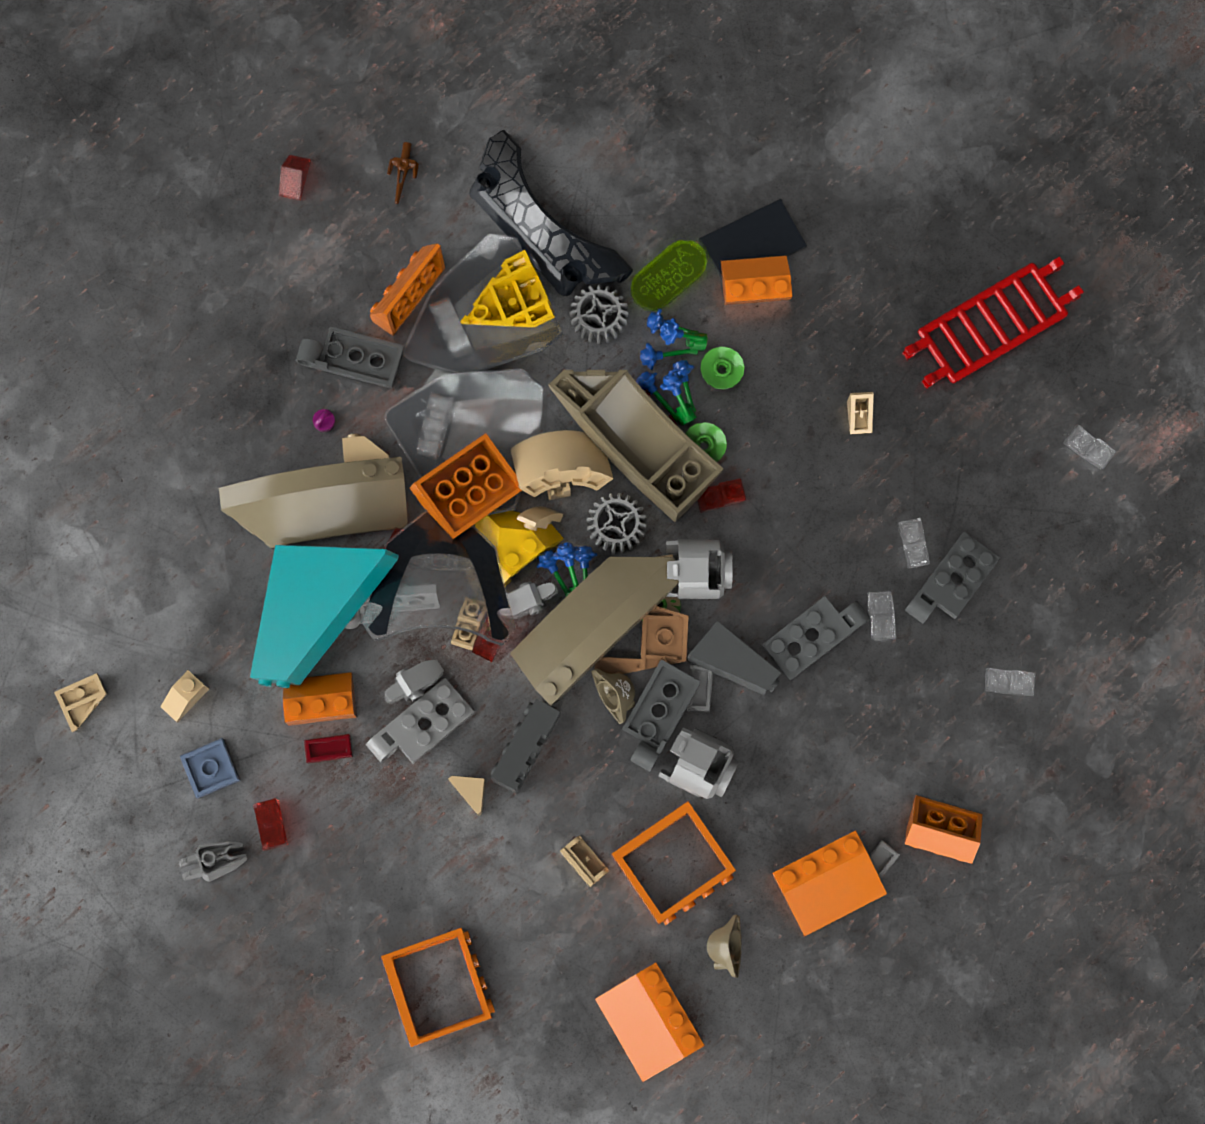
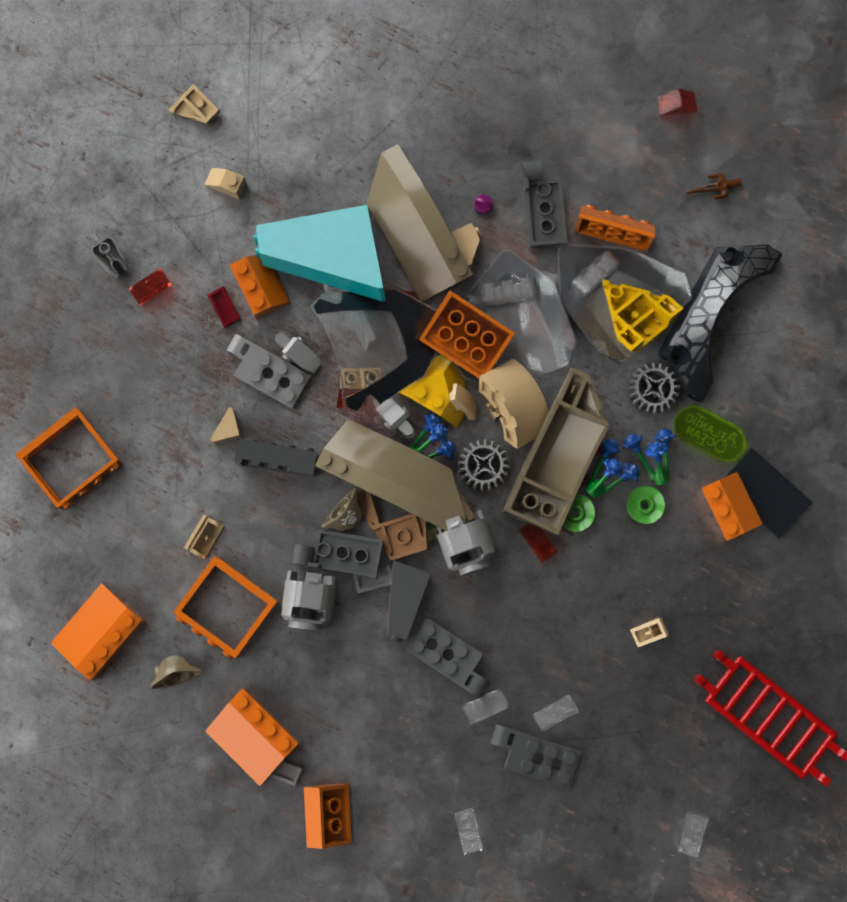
camera: 75 degrees right, 5 degrees up
sand blue tile [180,738,240,799] -> none

